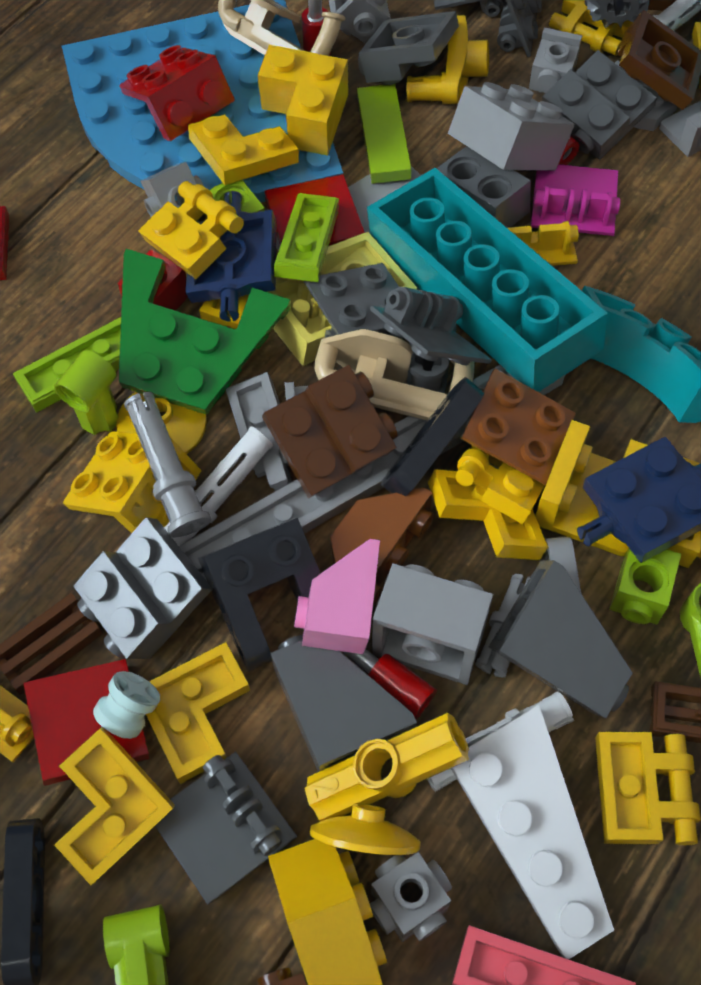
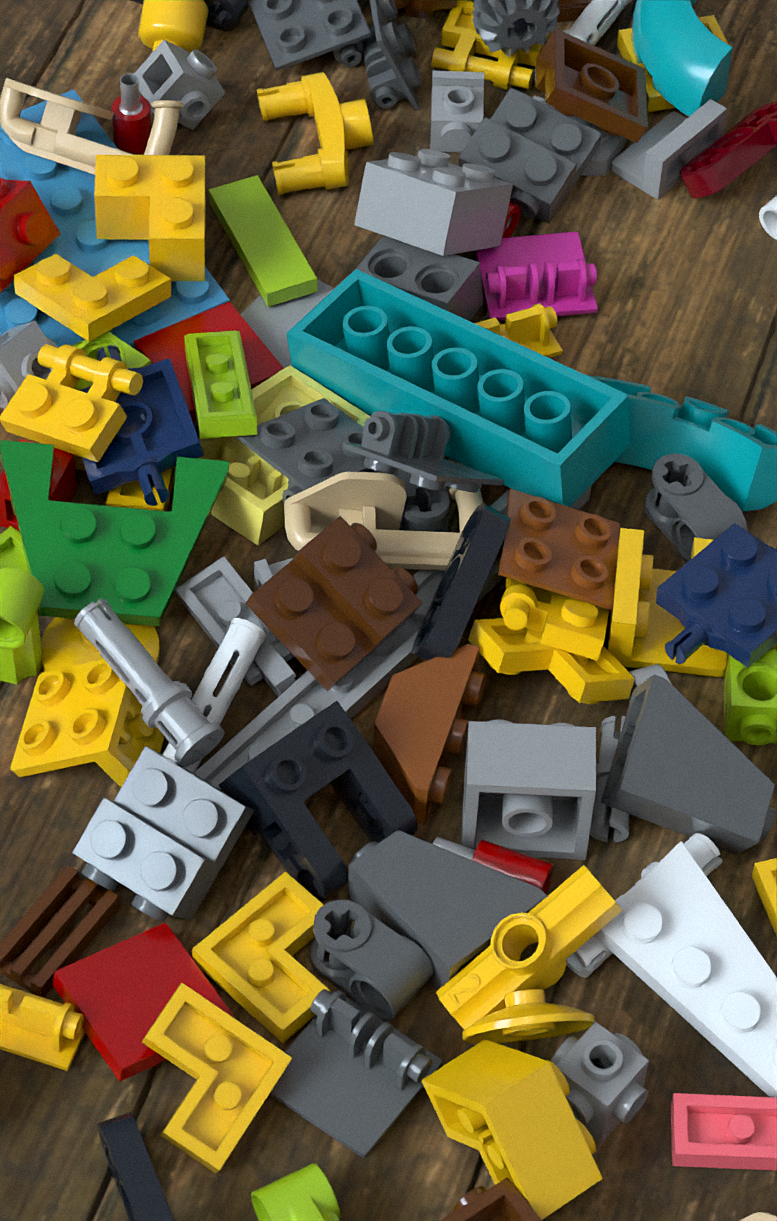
camera: 20 degrees left, 10 degrees down
light aqua wheel [93,671,160,739] -> none
bright pink slope [294,539,380,654] -> none
dark grey plate [358,11,459,85] -> none
none -> dark grey piece [310,899,434,1022]
none -> dark grey piece [644,454,748,562]

